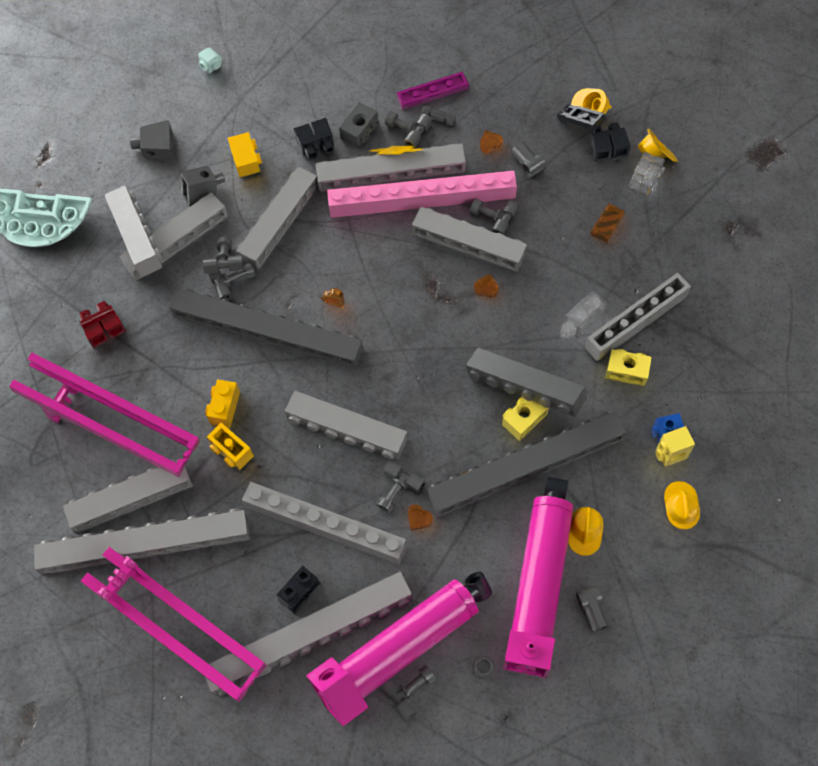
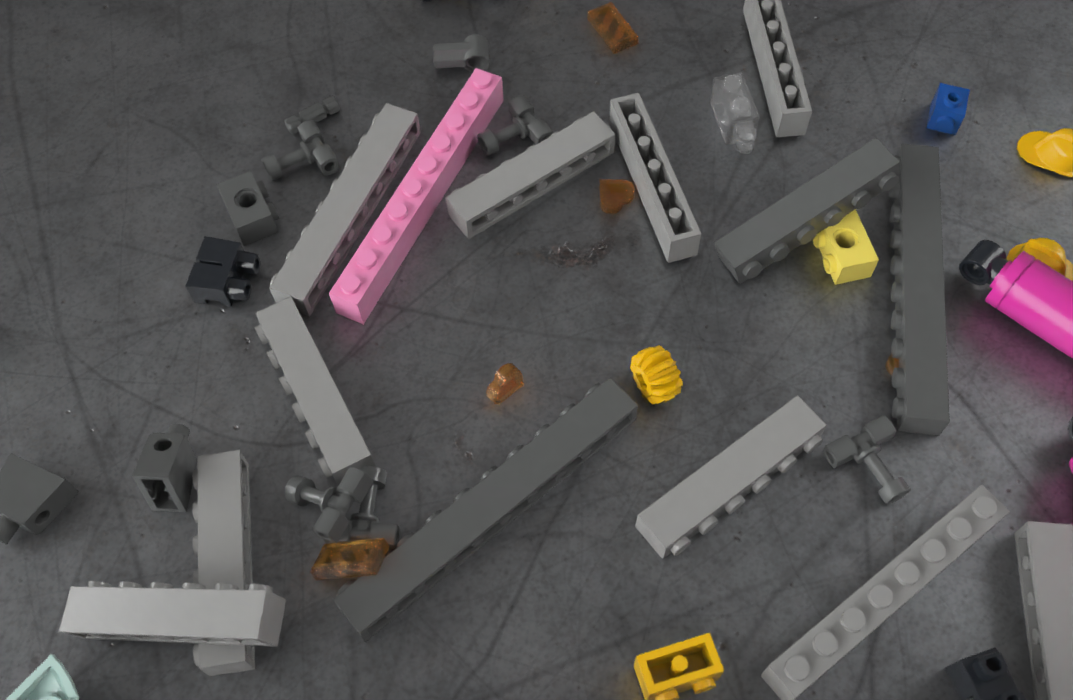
camera: 60 degrees left, 5 degrees down
yellow brick [205,379,240,428] -> none
yellow brick [228,132,262,178] -> none
yellow piece [369,146,423,154] -> none
magenta tile [396,71,469,110] -> none
clear orange tile [408,504,433,531] -> none
clear orange tile [480,130,503,153] -> none
light yellow brick [605,349,652,386] -> none
light yellow brick [656,426,695,467] -> none
none -> clear orange tile [310,538,389,580]
none -> light grey brick [609,93,701,263]
none -> yellow gear [630,345,683,404]

